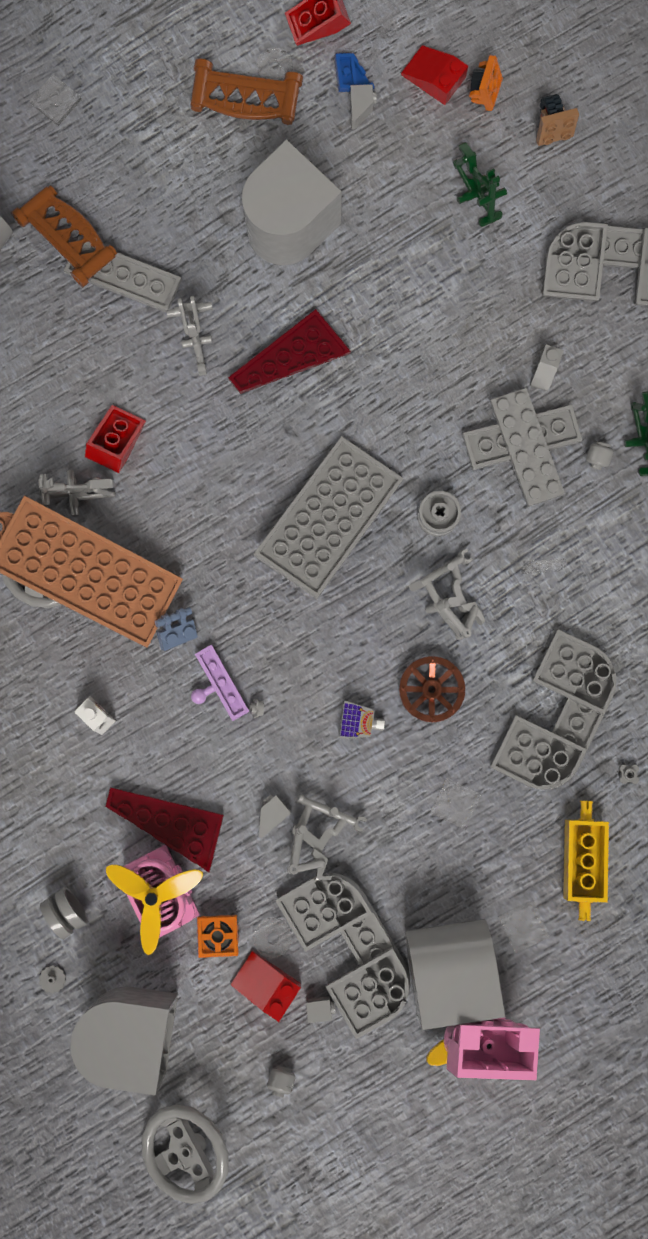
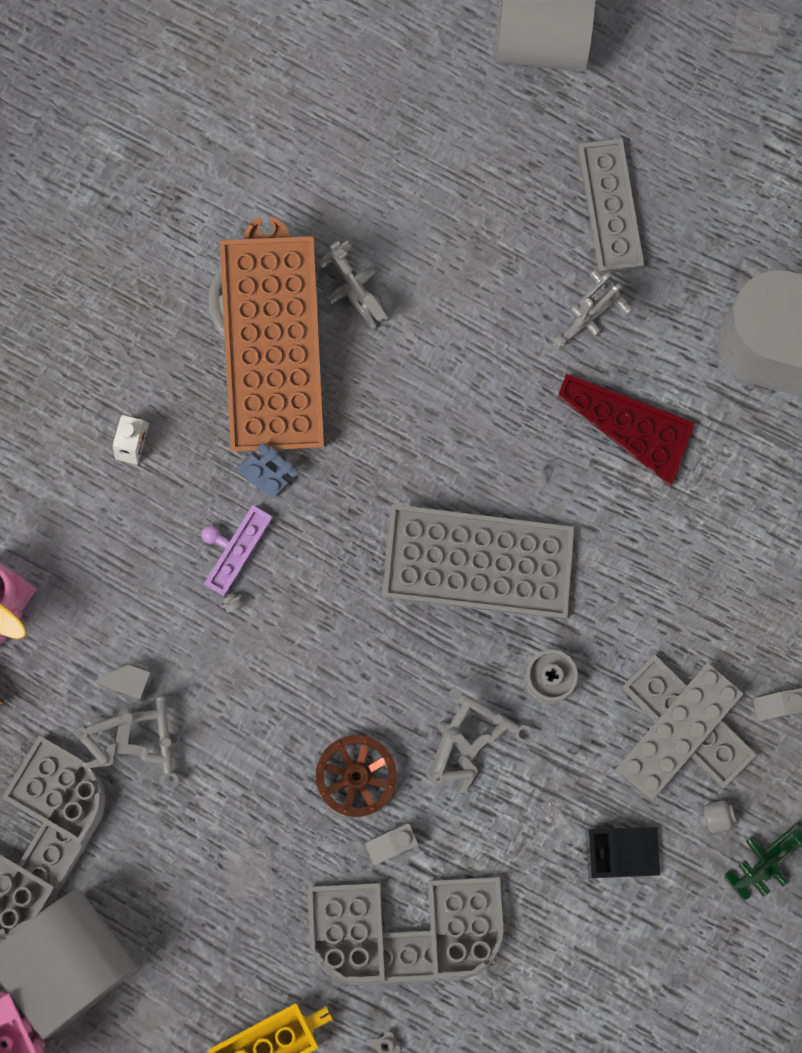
camera: 55 degrees right, 5 degrees down
dark orange piece [11,185,117,288] -> none
red slope [85,405,146,473] -> none
dark red wing [105,787,224,873] -> none
torso [339,701,385,738] -> none
none -> light grey slope [365,823,419,866]
none -> black slope [585,827,660,879]

